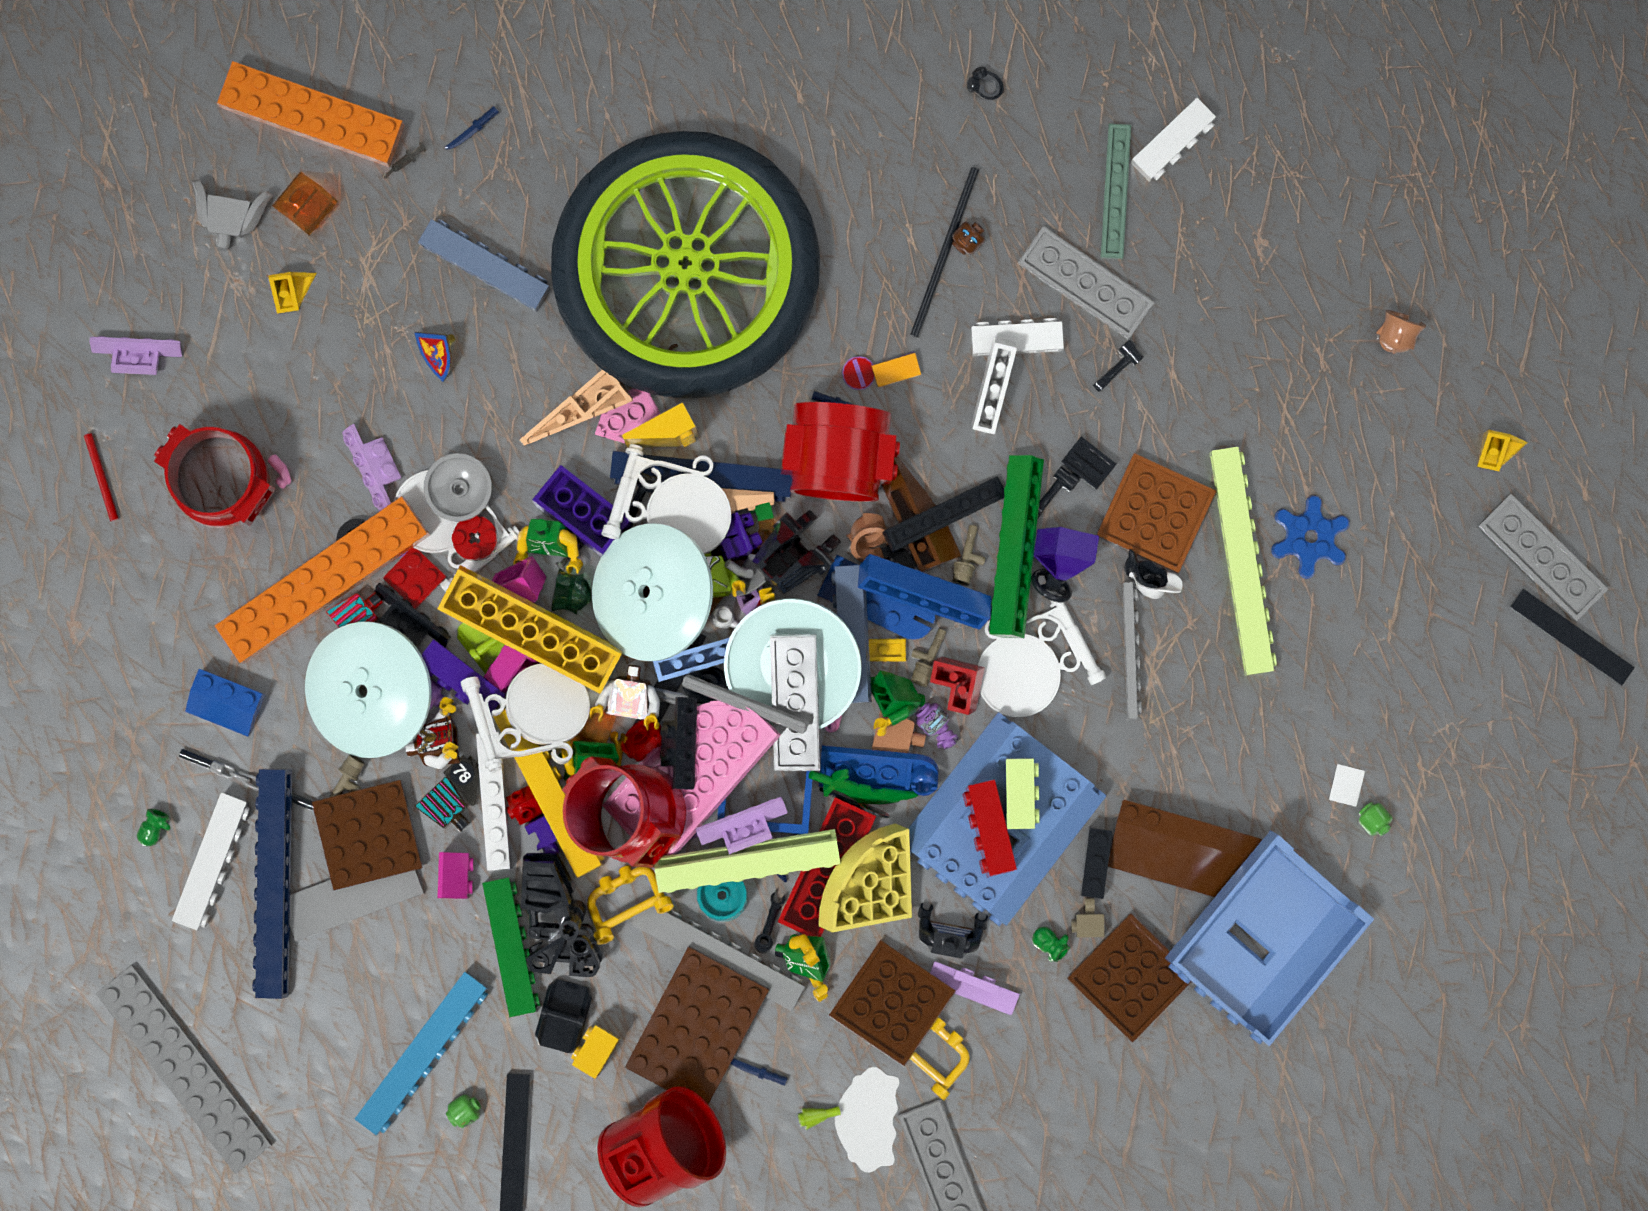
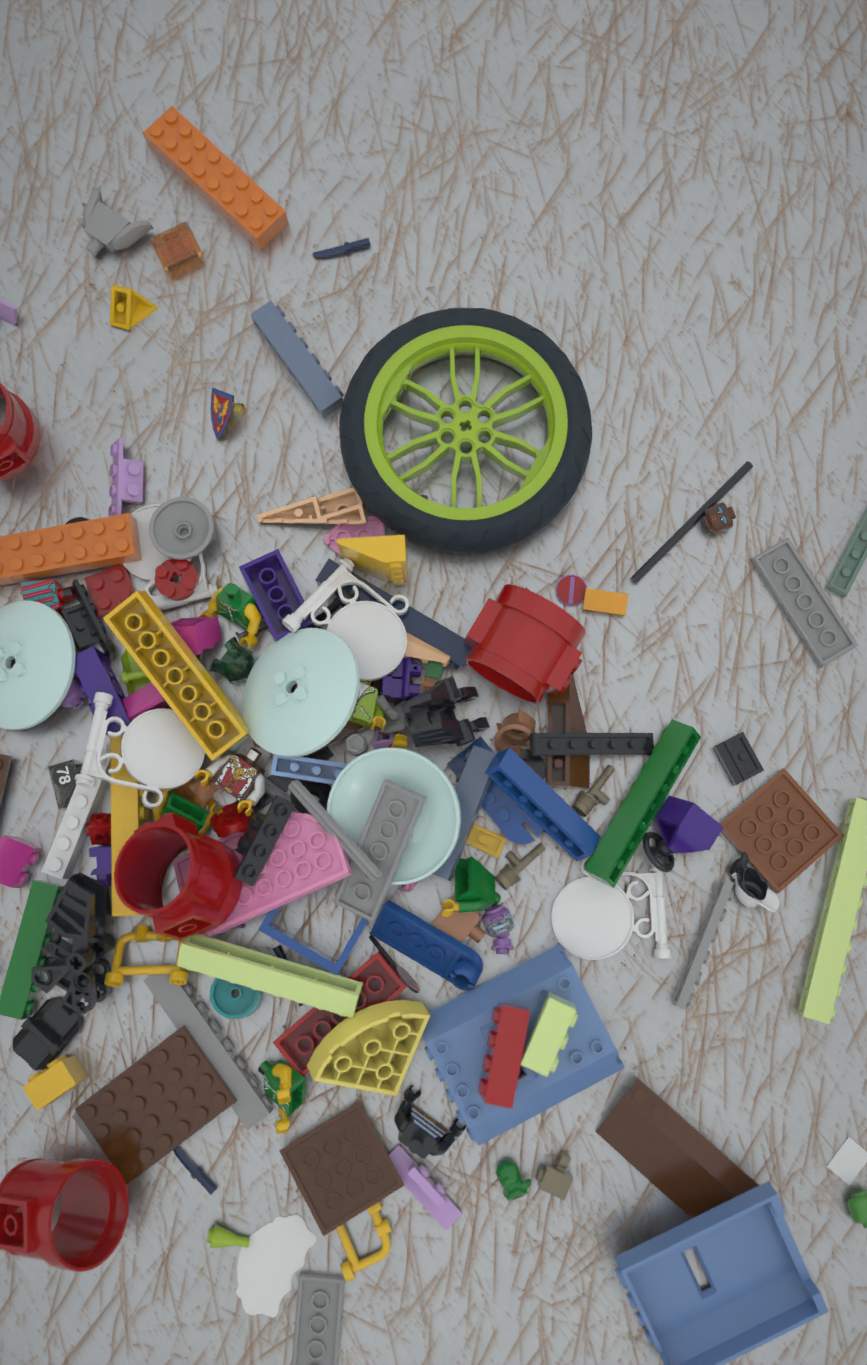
camera: 30 degrees right, 5 degrees down
bright pink arm [268,454,291,489] -> none
clear smoke piece [382,142,428,179] -> none
torso [405,697,460,769] -> none
torso [415,776,470,832] -> none
lavender bracket [696,797,788,854] -> none
black brick [754,892,785,954] -> none
green sword [809,769,918,805] -> none
red brick [930,657,985,715] -> none
black piece [967,67,1004,100] -> none
white brick [971,318,1064,356] -> none
white brick [971,337,1017,434] -> none
black brick [1038,466,1081,518] -> none
reddish brown plate [1067,913,1191,1043] -> none
black brick [1079,828,1112,899] -> none
black brick [1093,339,1144,392] -> none

